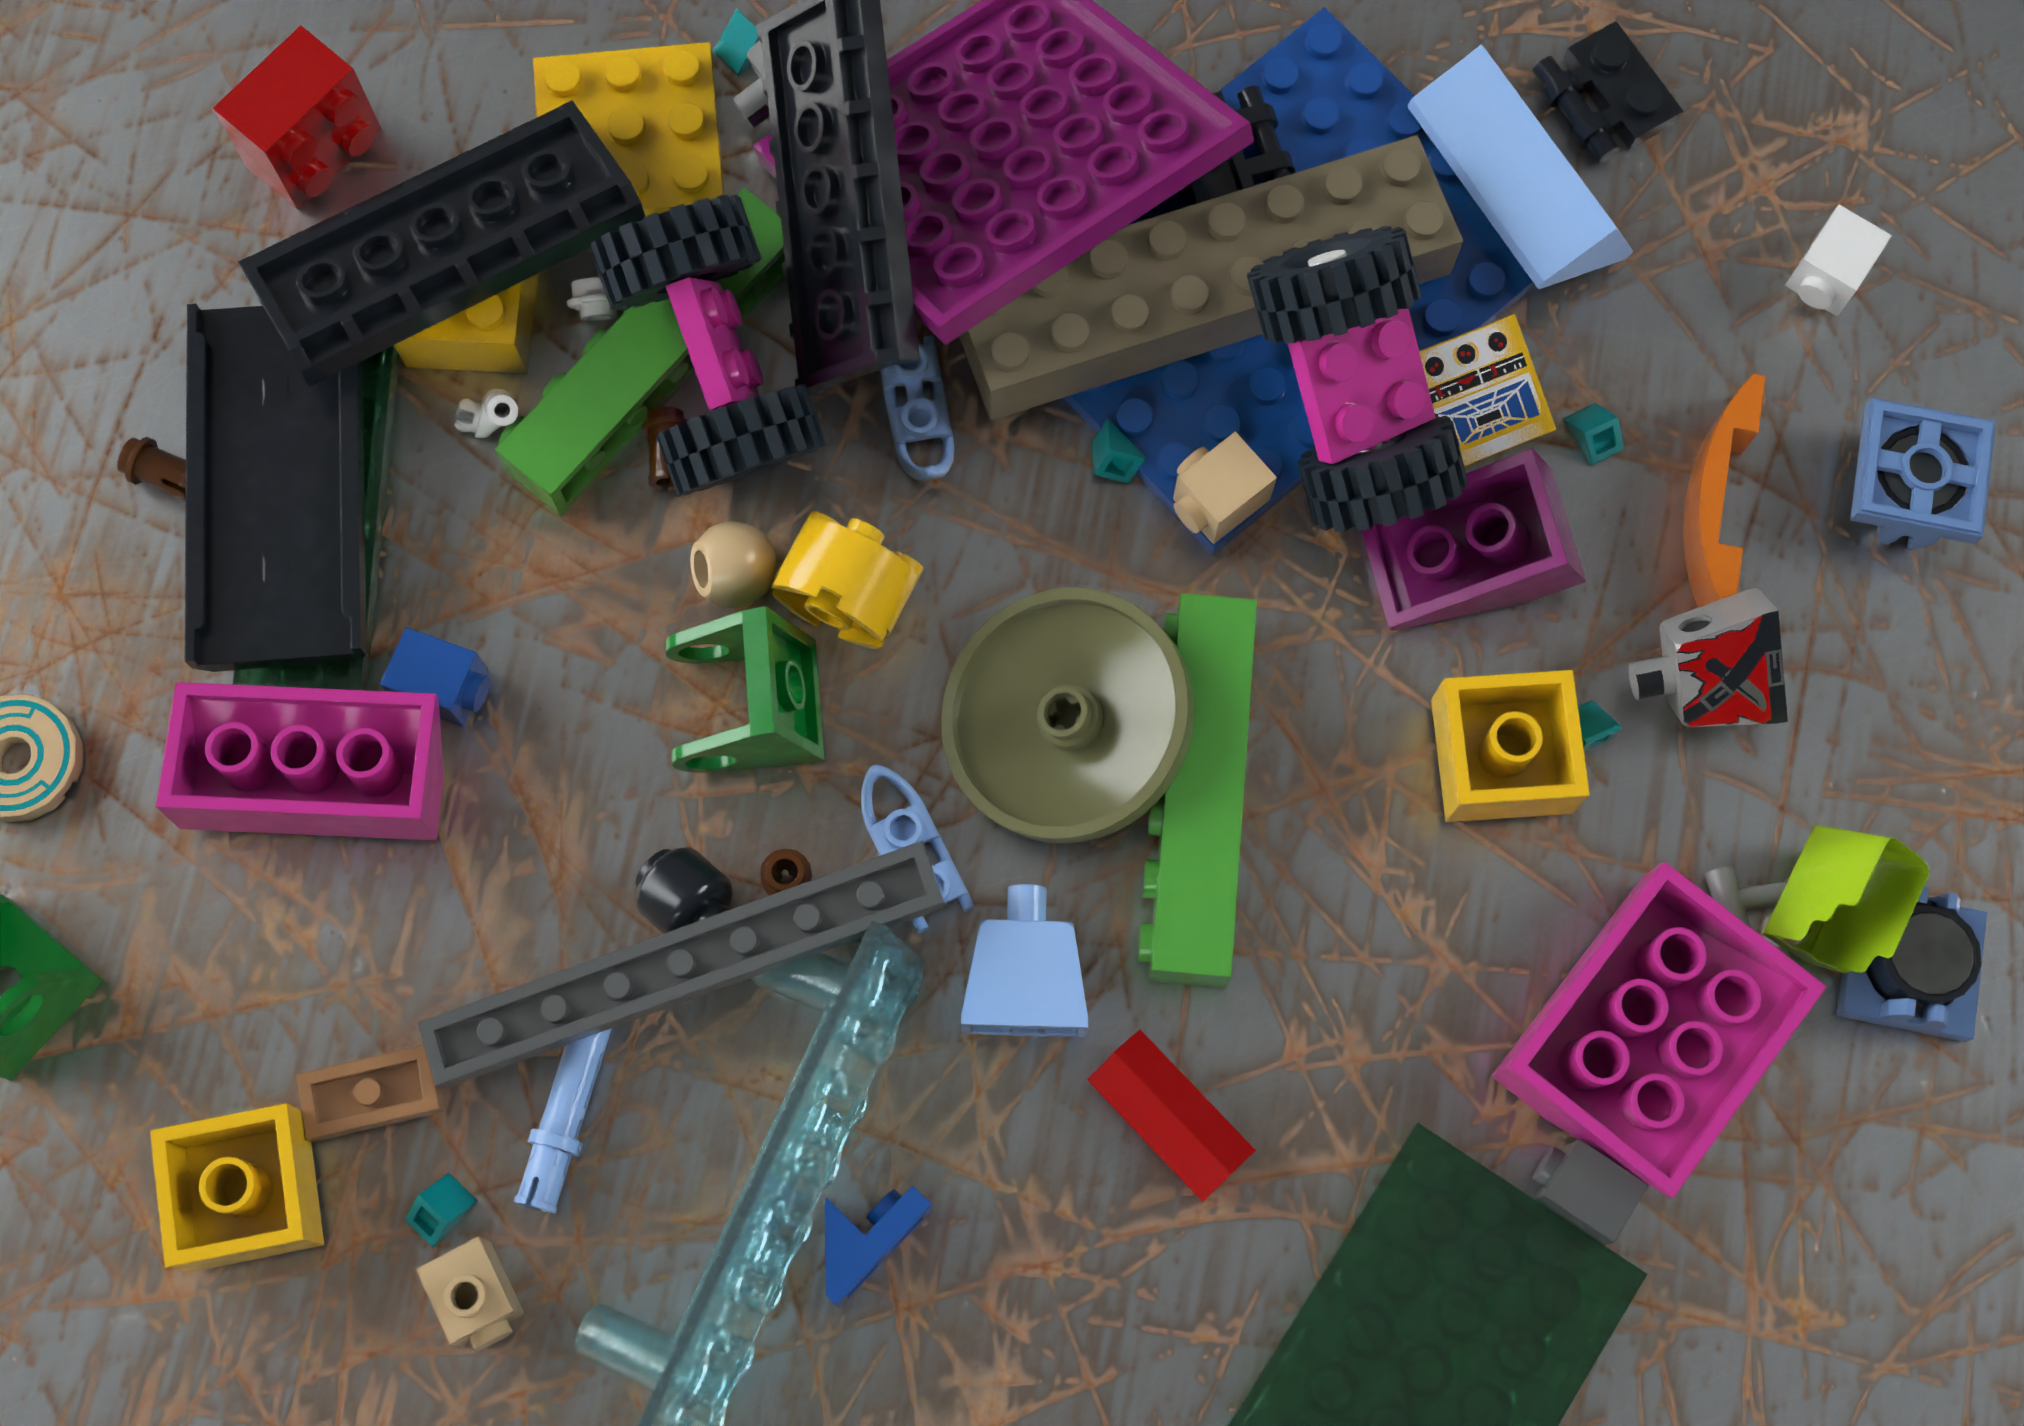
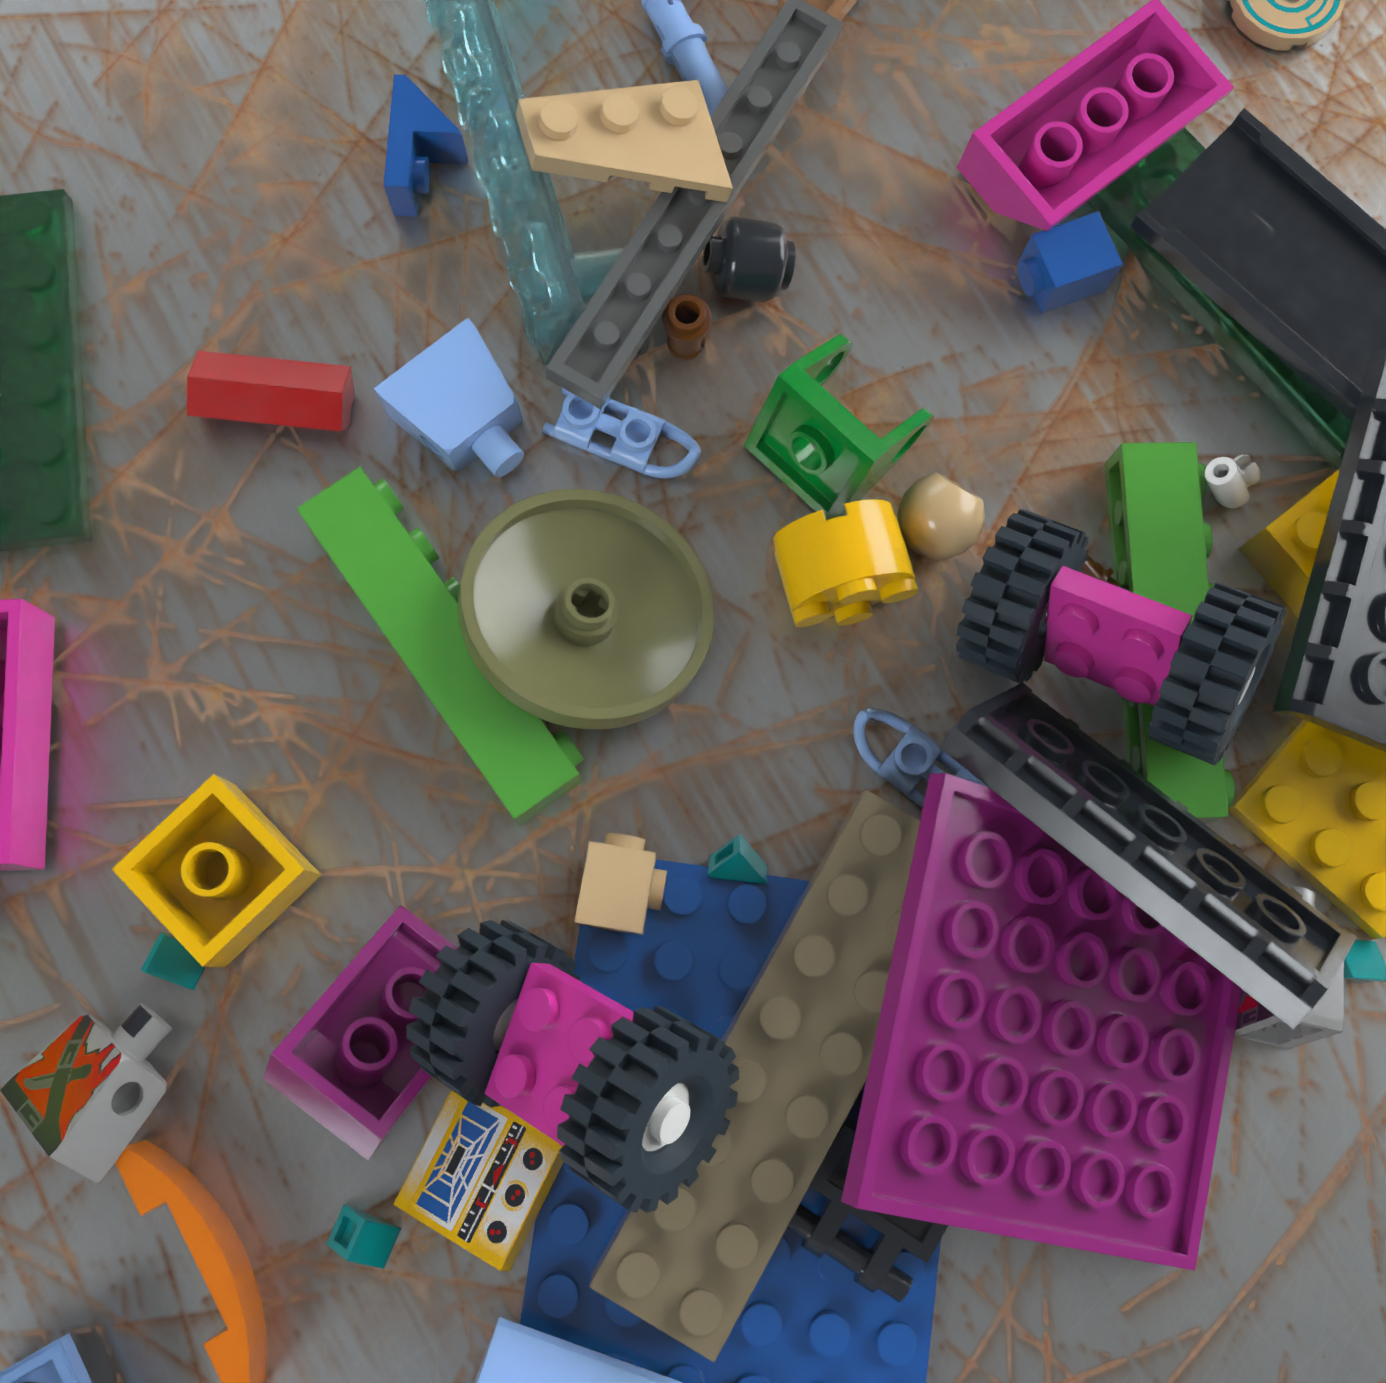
camera: 135 degrees right, 5 degrees up
none -> tan wing [516,80,733,202]

